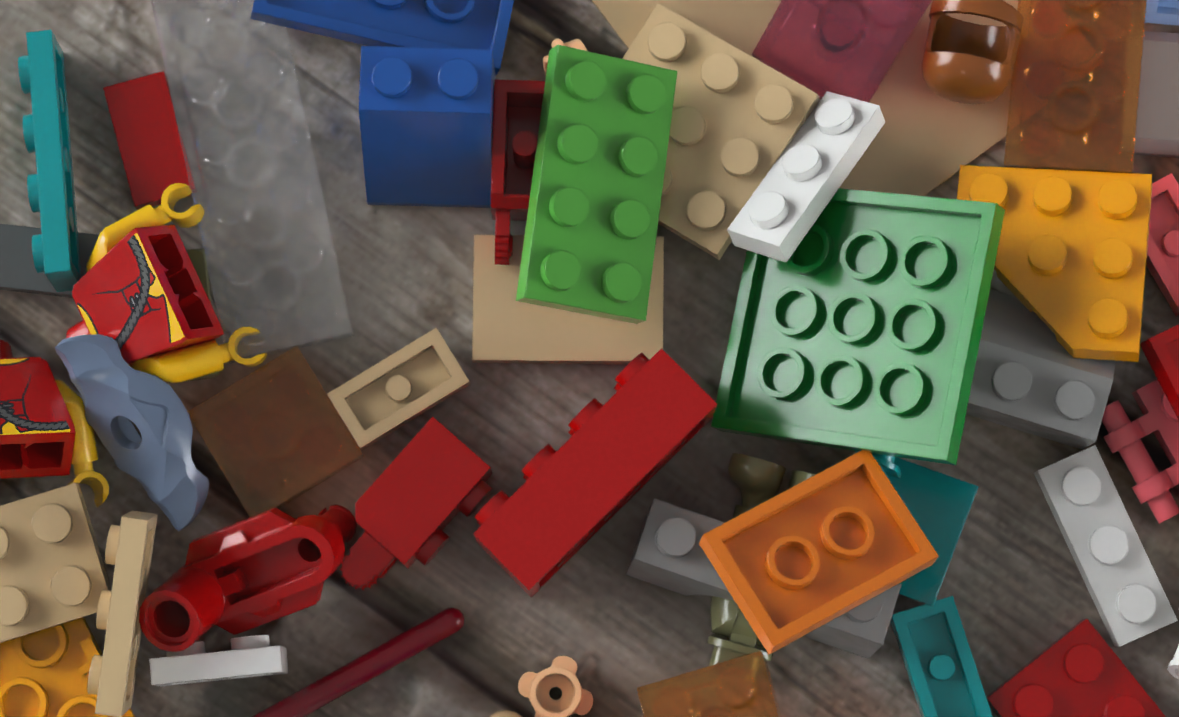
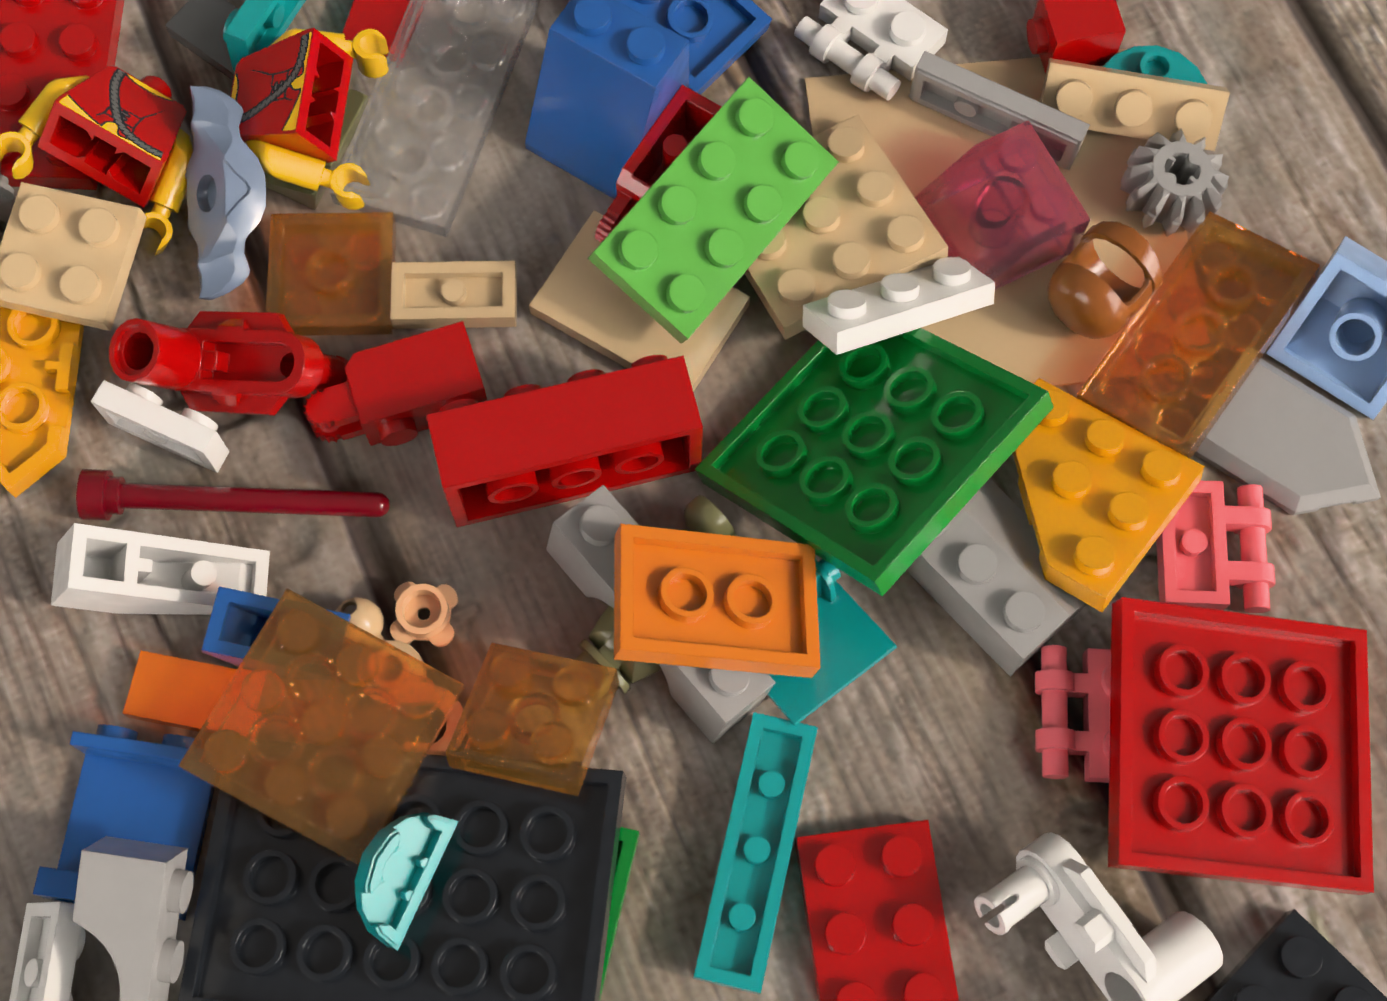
camera: 30 degrees right, 10 degrees down
tan plate [87,510,158,717] -> none
white plate [1034,445,1178,648] -> none

